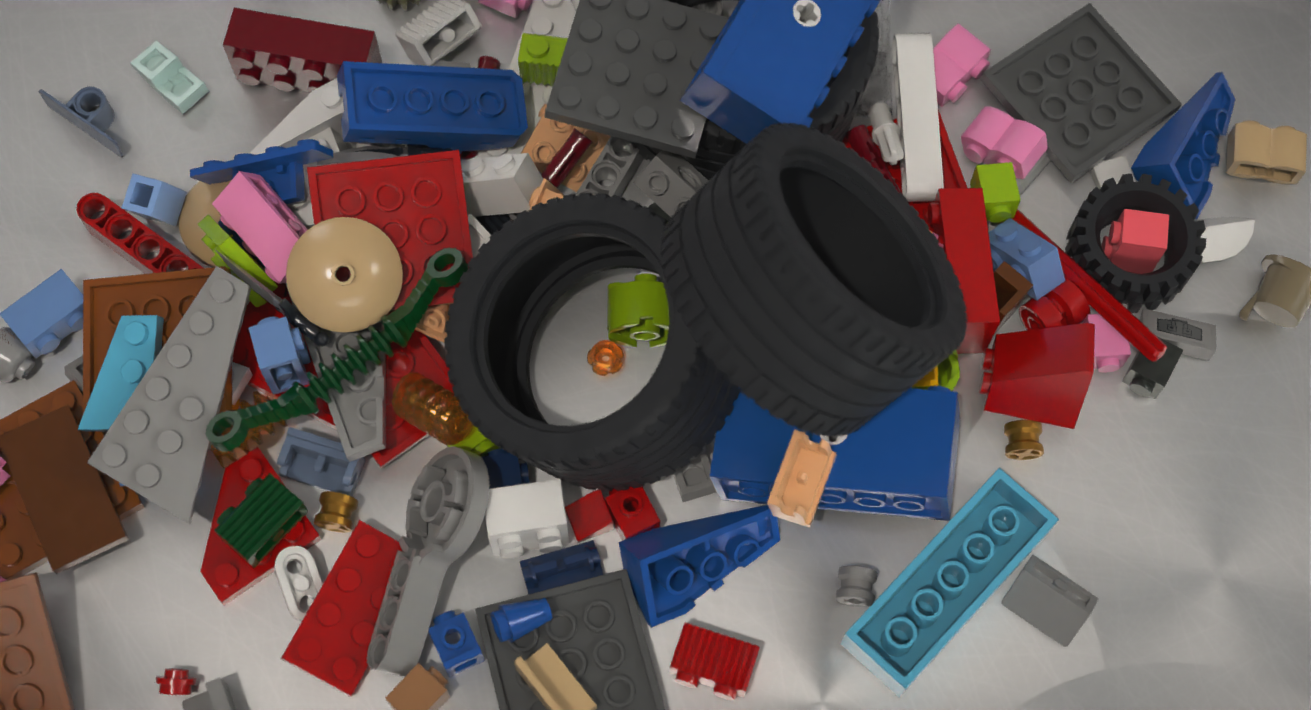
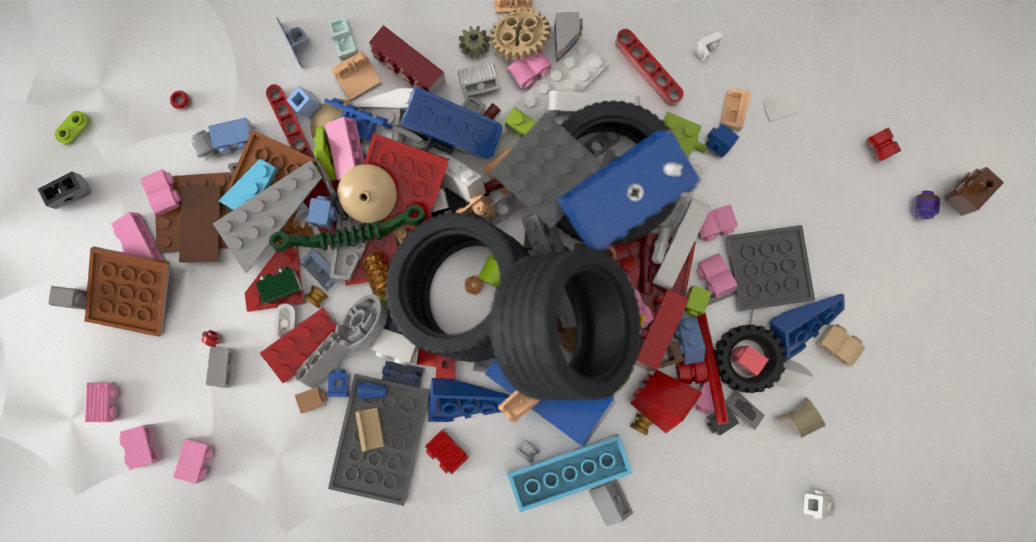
camera: 25 degrees right, 15 degrees up
none -> light nougat hinge [331,51,382,101]

